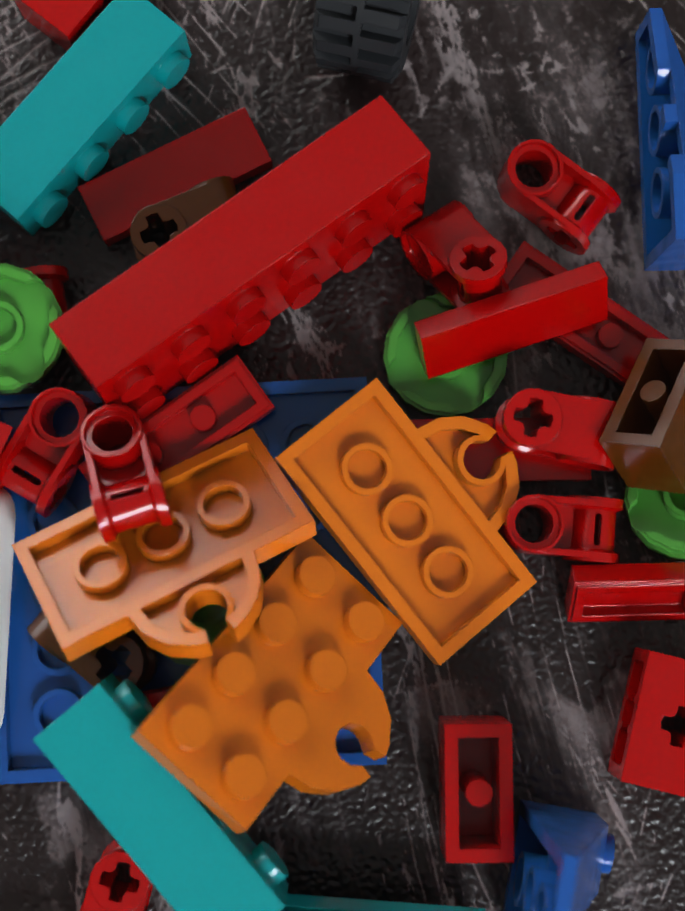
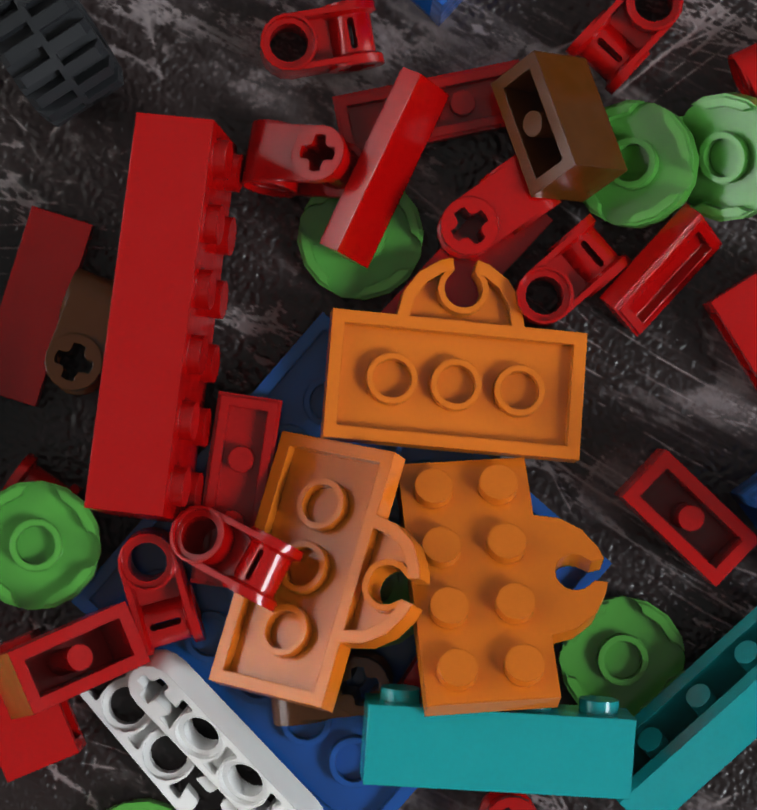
camera: 50 degrees left, 5 degrees up
none -> bright green tile [558,595,685,717]

